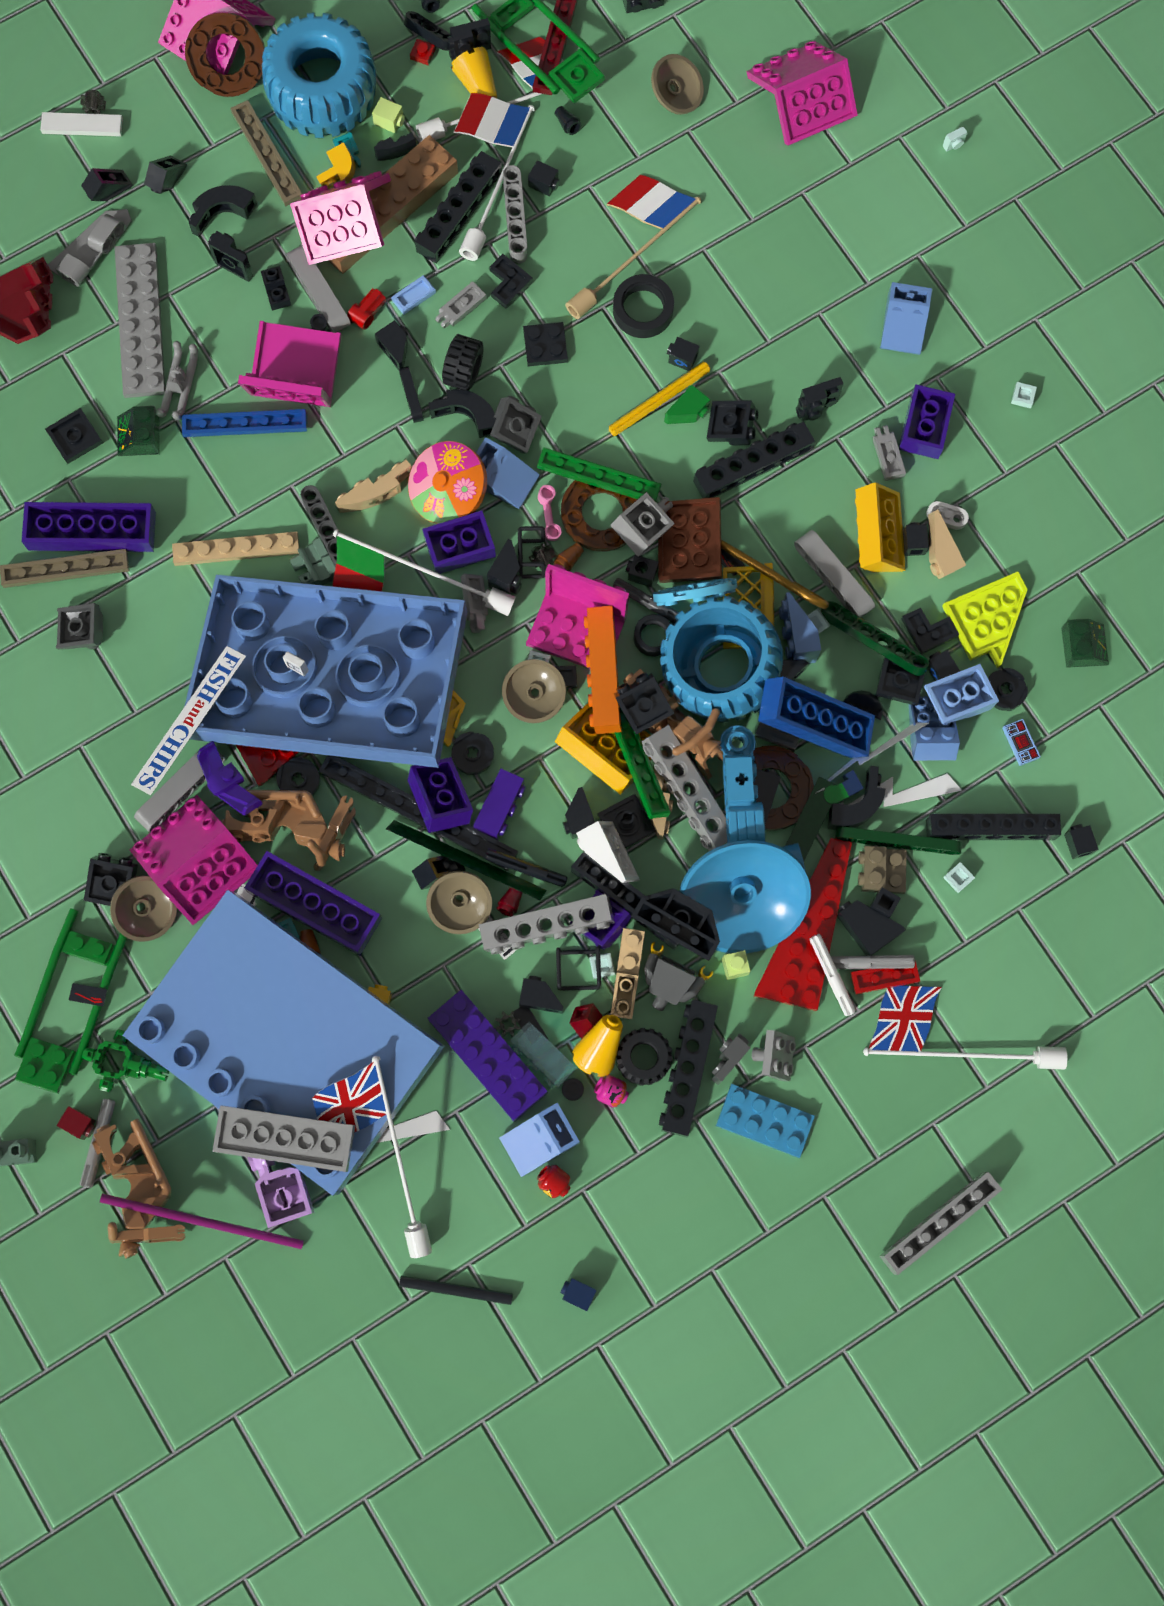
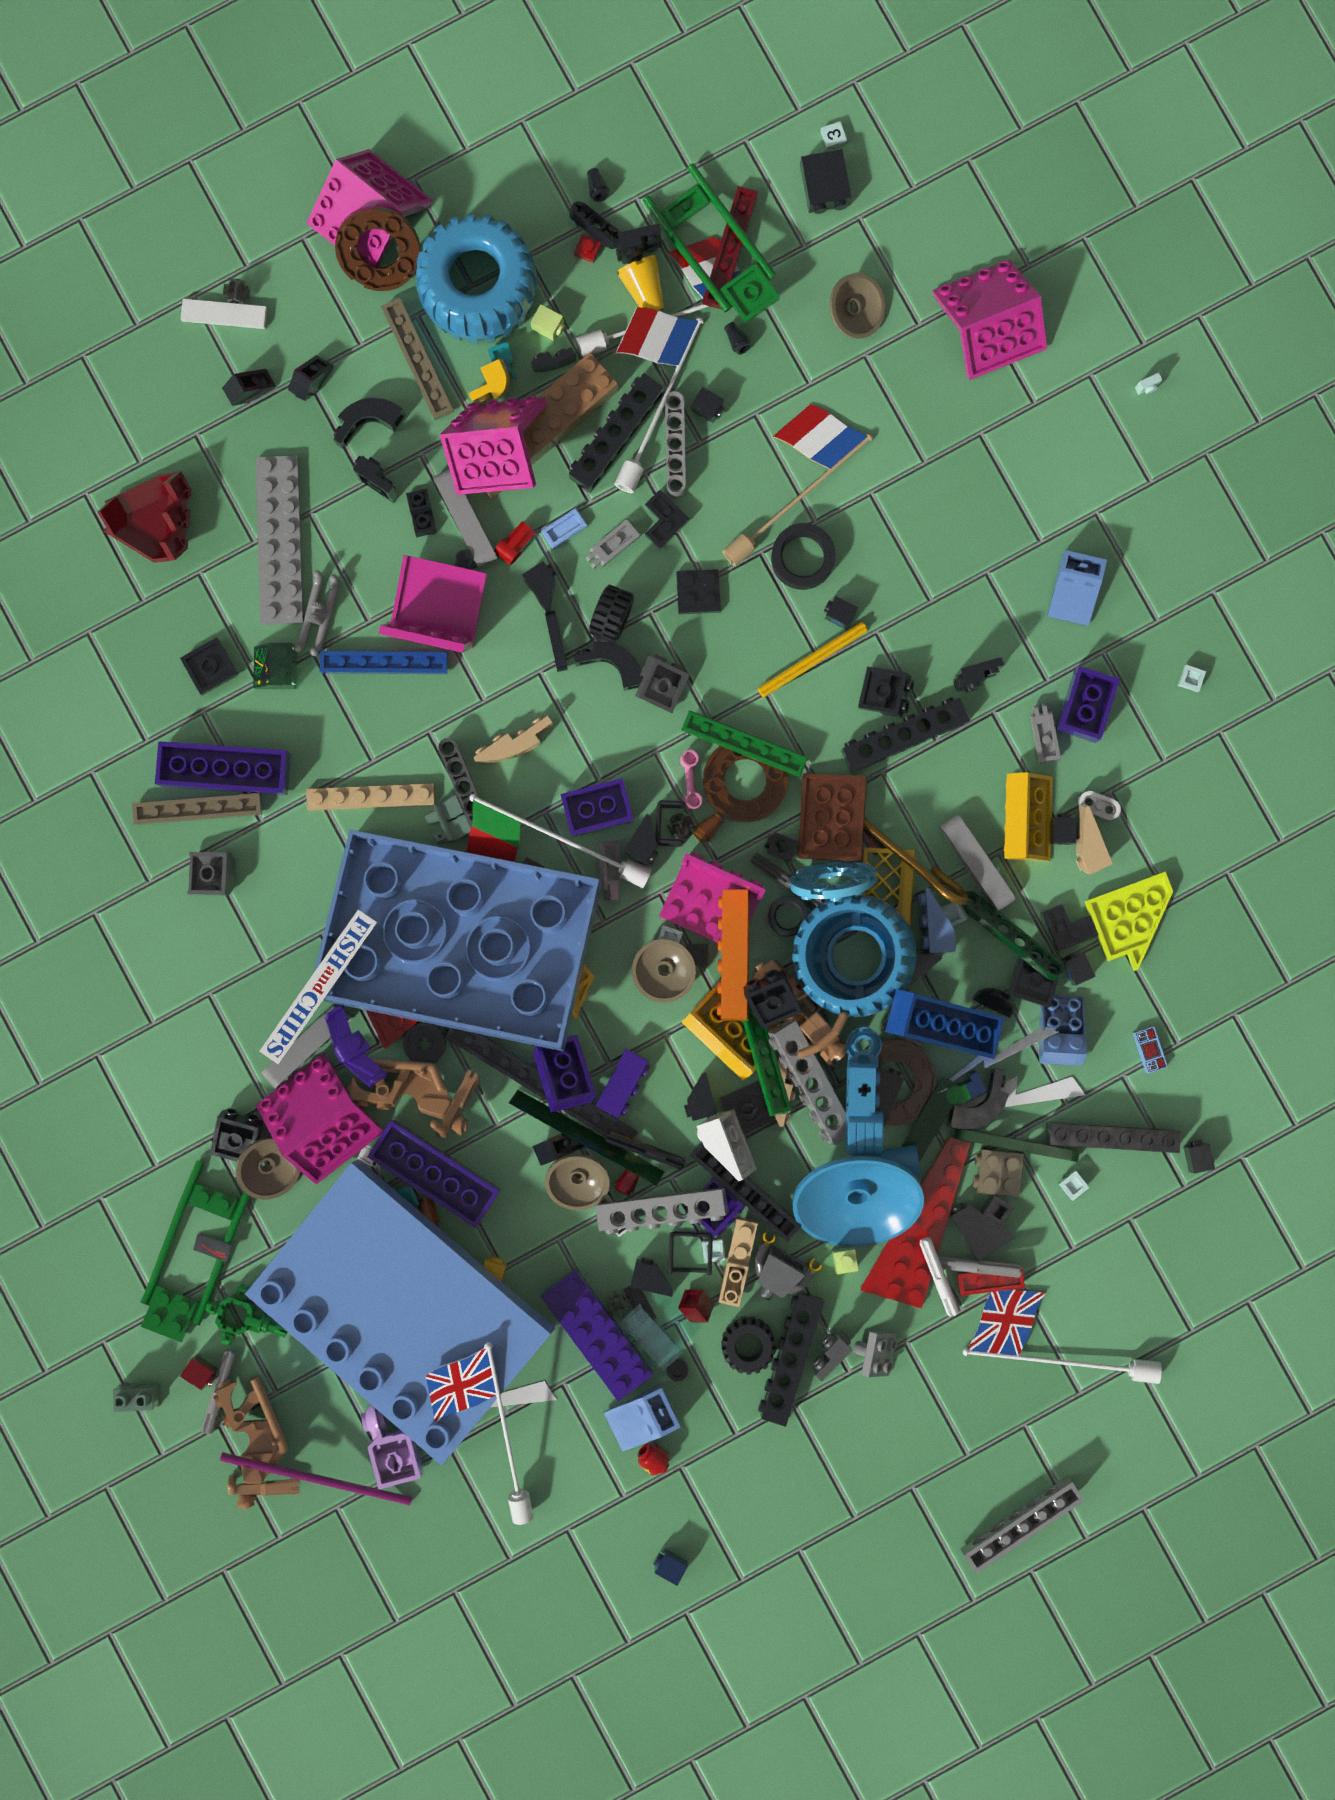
camera: 10 degrees right, 10 degrees up
light grey panel [48,209,132,287] -> none
light grey plate [212,1105,355,1172] -> none
white tile [282,652,309,677] -> none
black piece [399,1275,513,1305] -> none
dish [408,441,487,524] -> none
black plate [451,732,494,775] -> none
medium blue slope [476,437,540,509] -> none
yellow cone [572,1015,623,1077] -> none
dark pink head [594,1075,629,1108] -> none
light grey brick [610,492,675,556] -> none
black wedge [631,888,720,961] -> none
green slope [664,385,711,424] -> none
dark azure plate [716,1084,815,1158] -> none
light blue slope [924,664,999,724] -> none
black plate [988,668,1028,711] -> none
clear green slope [1061,619,1109,668] -> none

